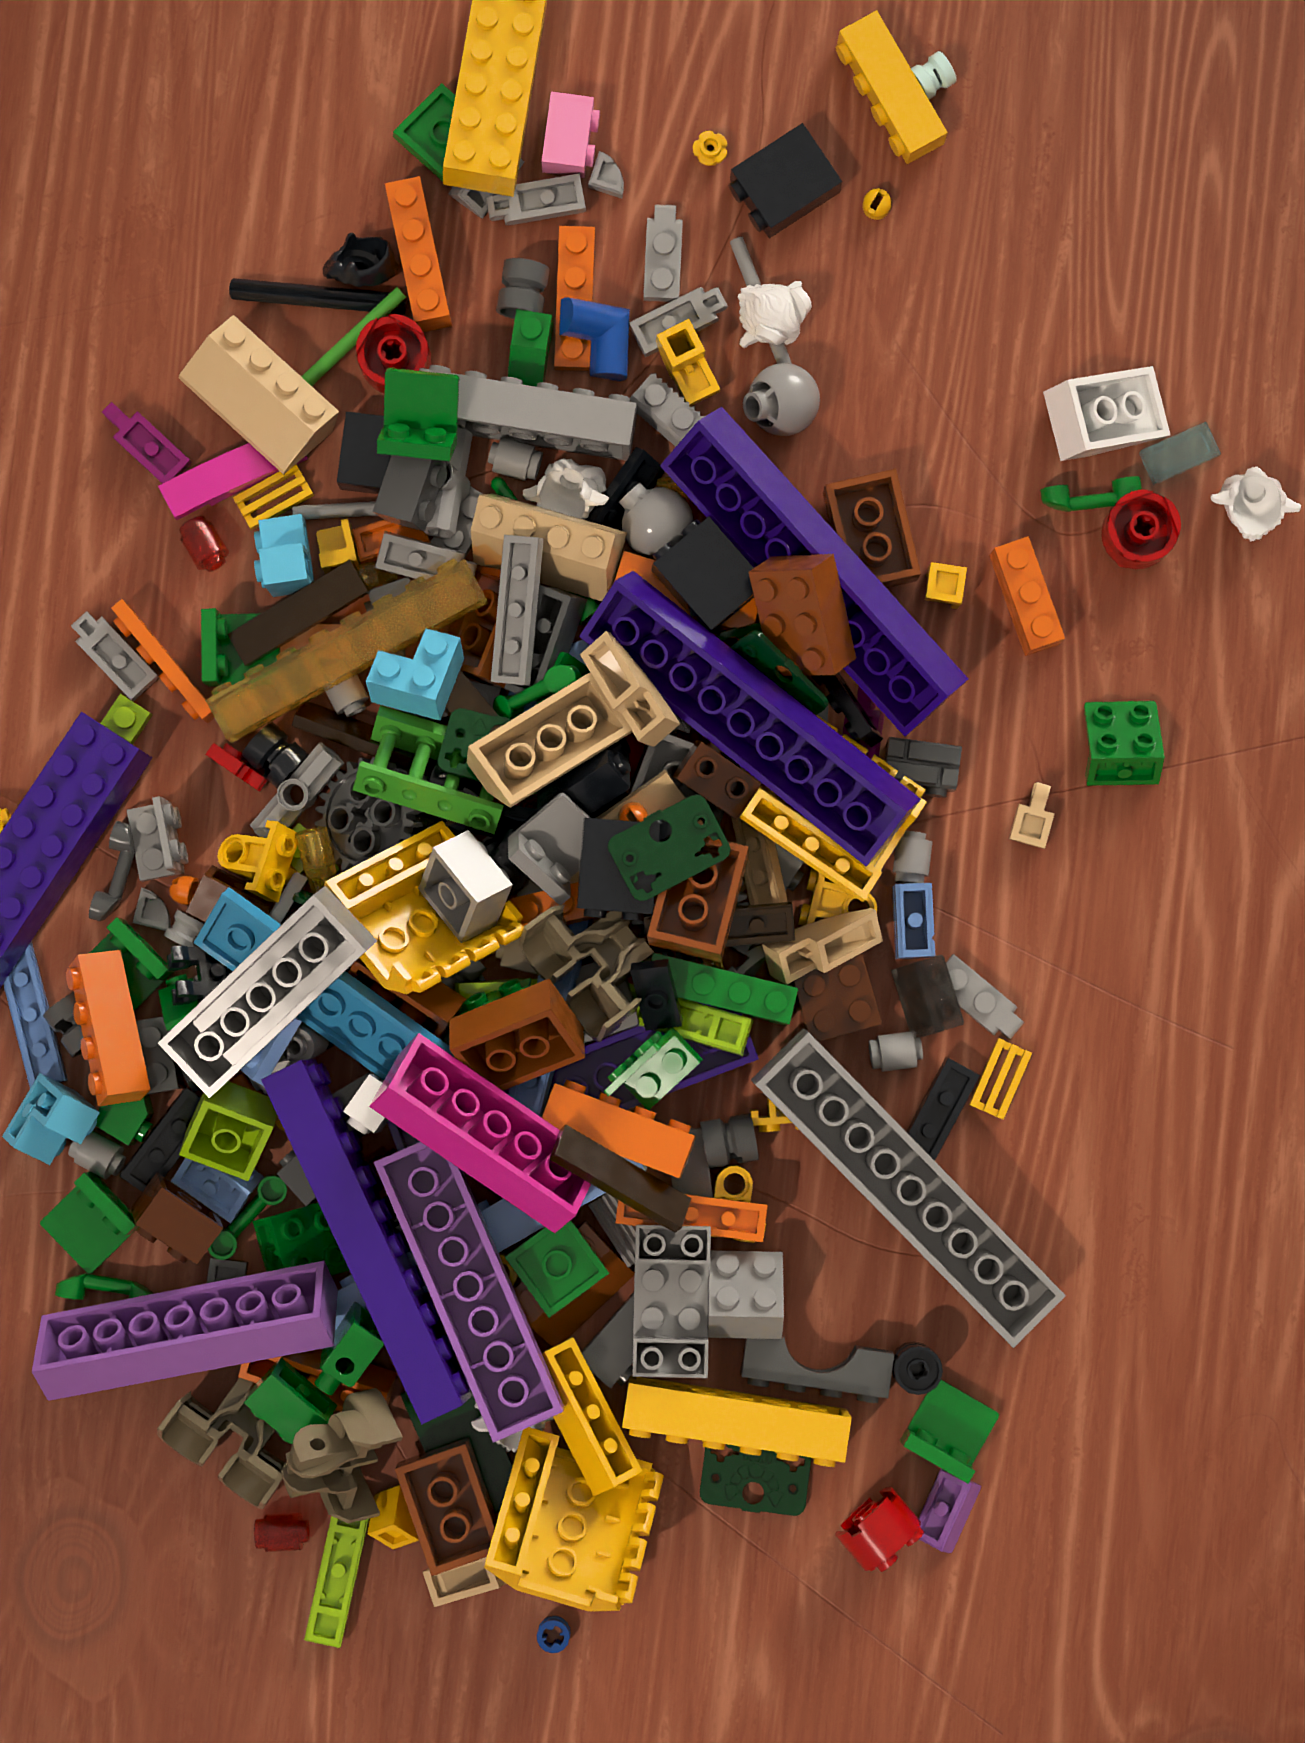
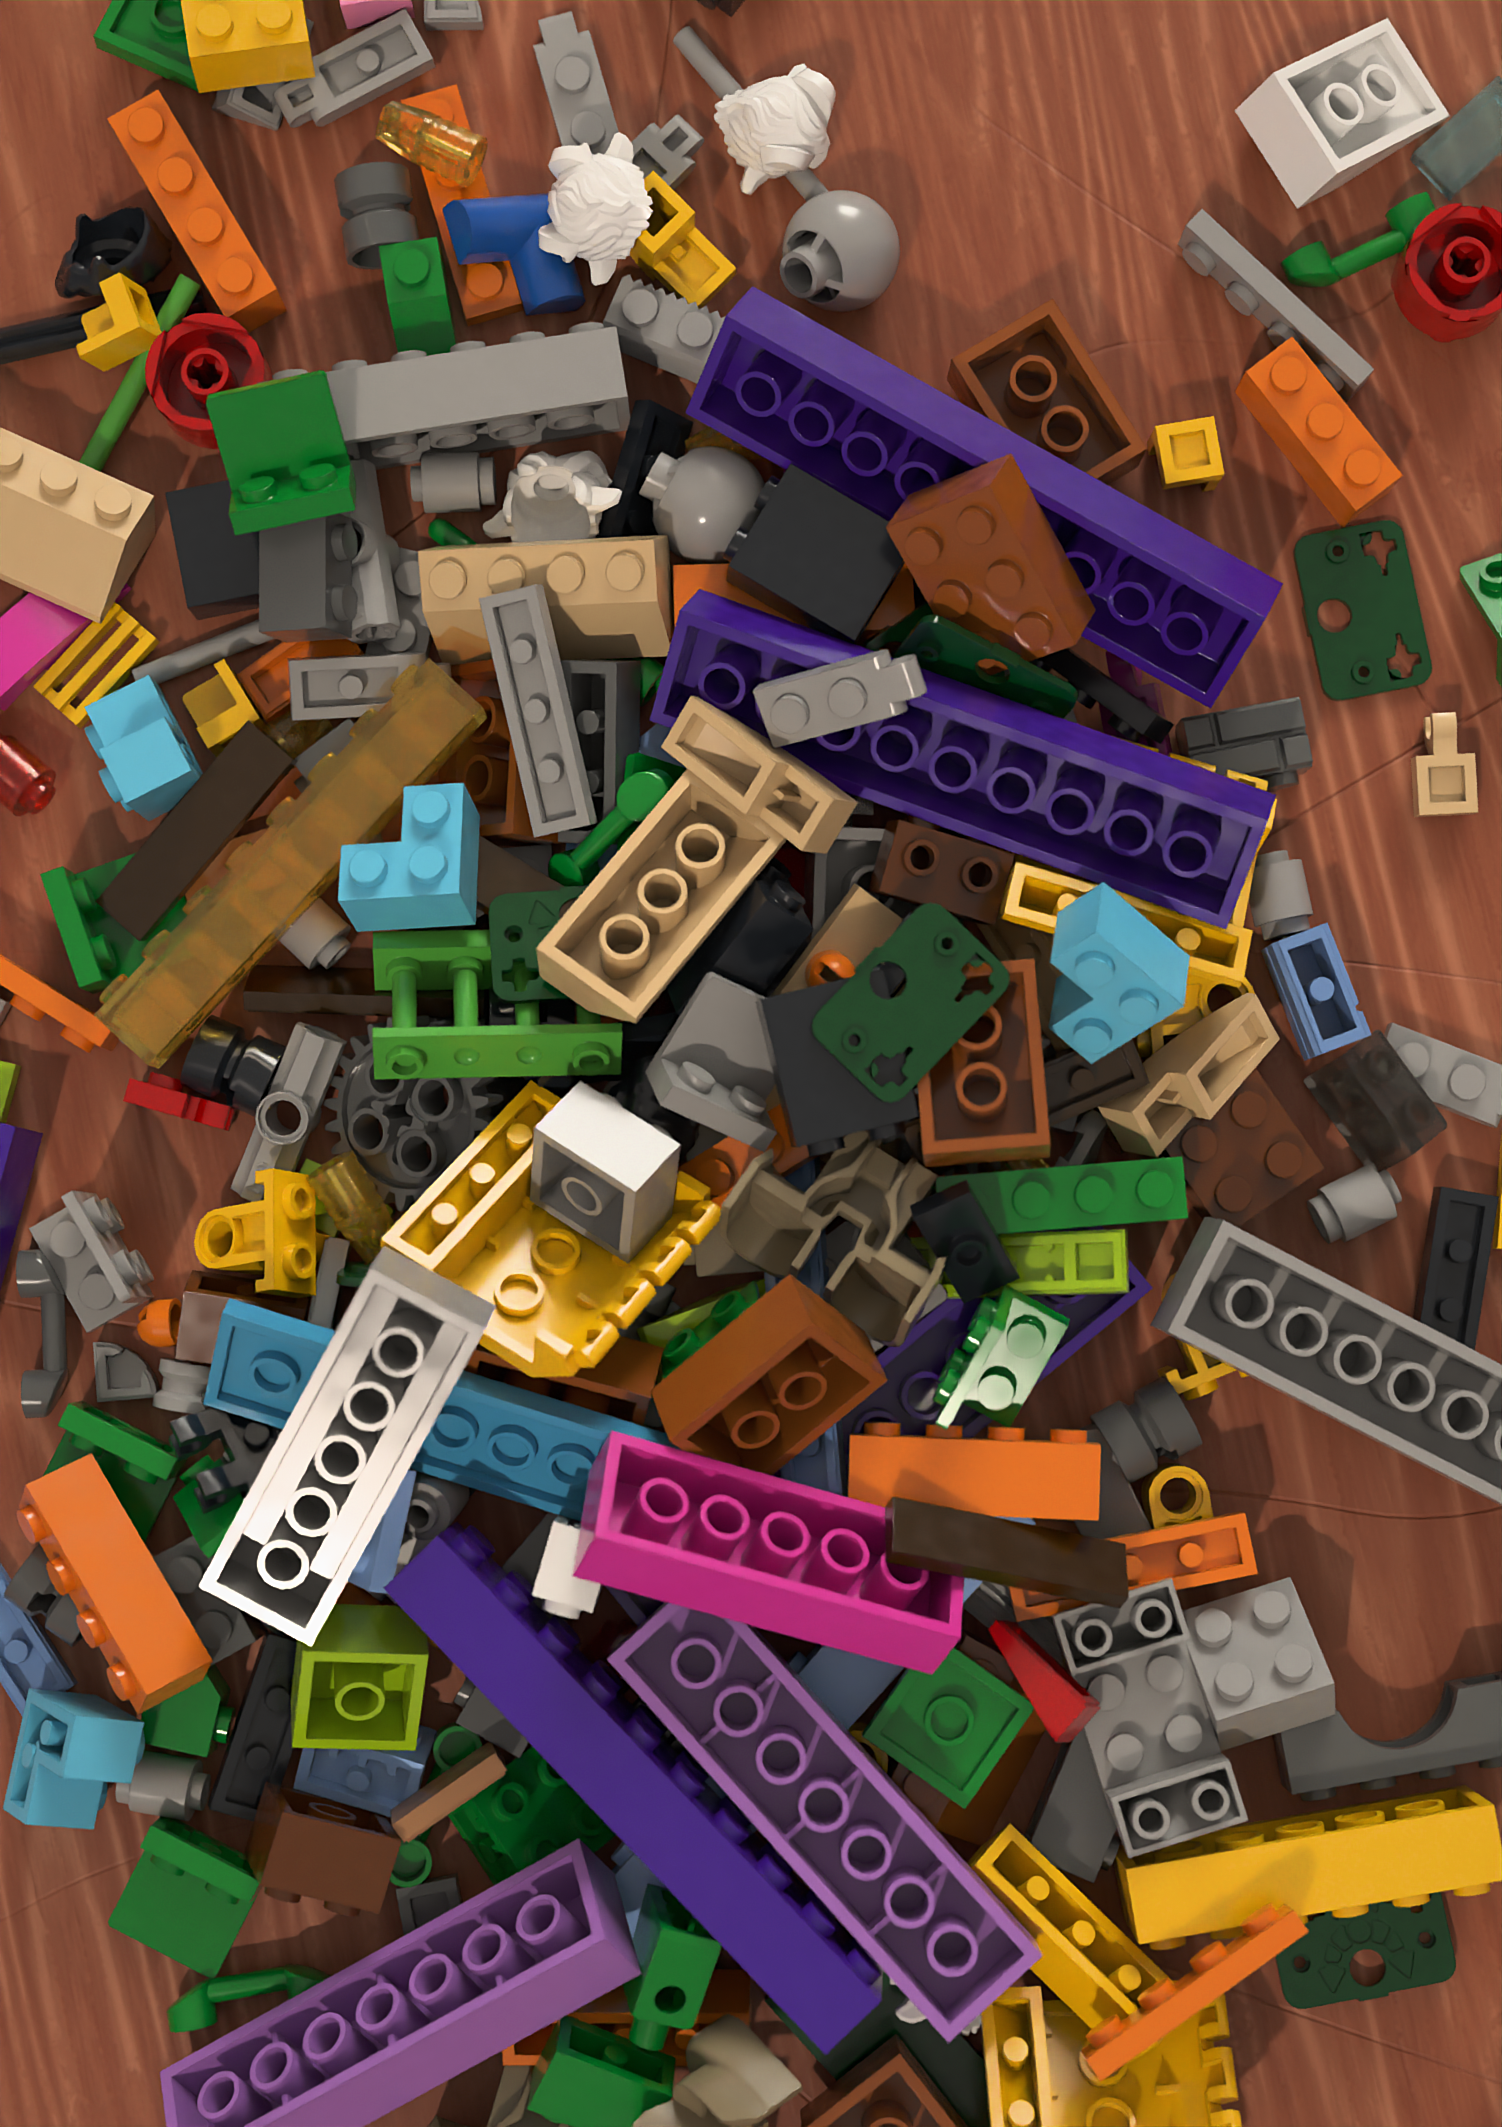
camera: 20 degrees left, 0 degrees up
none -> yellow panel [76,272,162,372]
none -> clear yellow hinge [375,101,488,188]
none -> medium nougat tile [390,1741,507,1842]
none -> white hair [538,132,654,286]
none -> light grey hinge [753,649,927,748]
none -> red slope [988,1620,1101,1743]
none -> medium azure brick [1048,882,1190,1064]
none -> orange plate [1081,1903,1309,2082]
none -> light grey plate [1178,209,1374,402]
none -> dark green axle [1293,520,1432,701]

